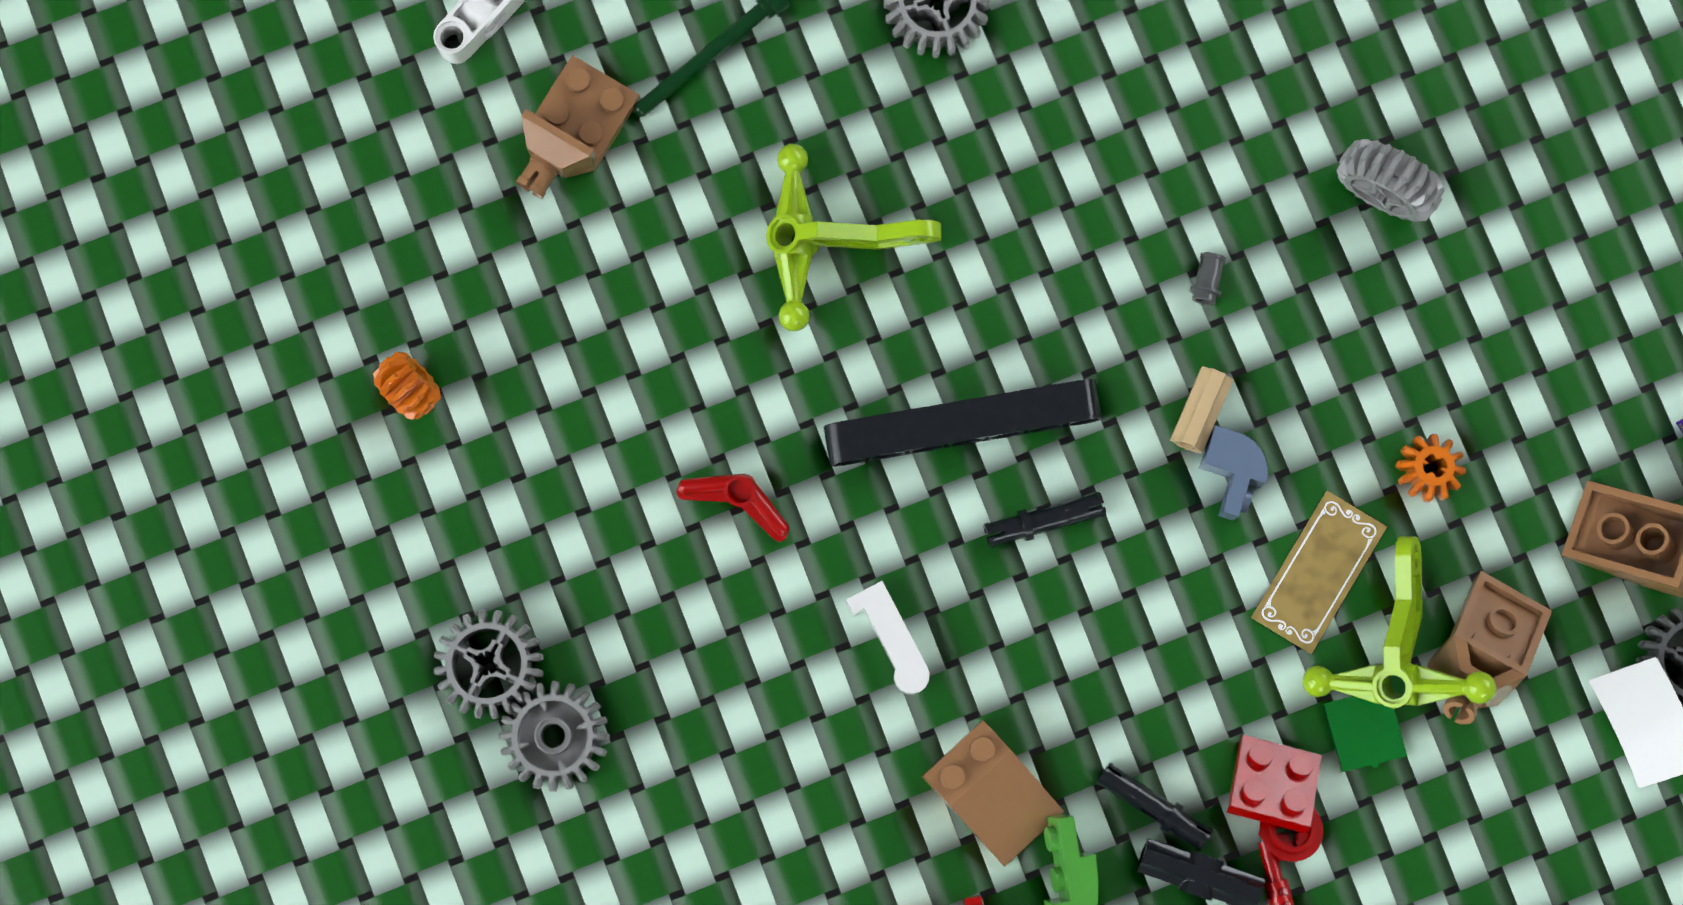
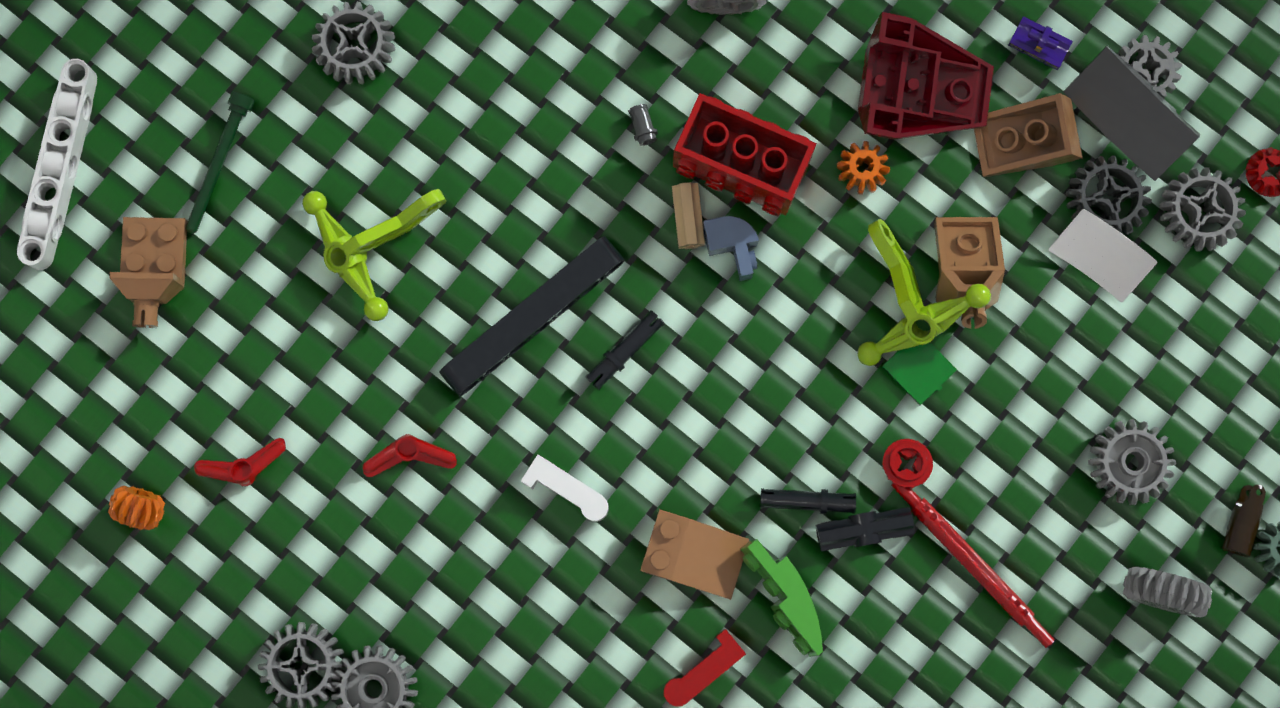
camera: 25 degrees left, 0 degrees up
plate [1227,734,1322,834] -> none
pearl gold sticker [1251,491,1387,654] -> none
none -> red piece [194,438,286,487]
none -> red brick [673,93,817,216]
none -> dark red wedge [858,12,994,140]

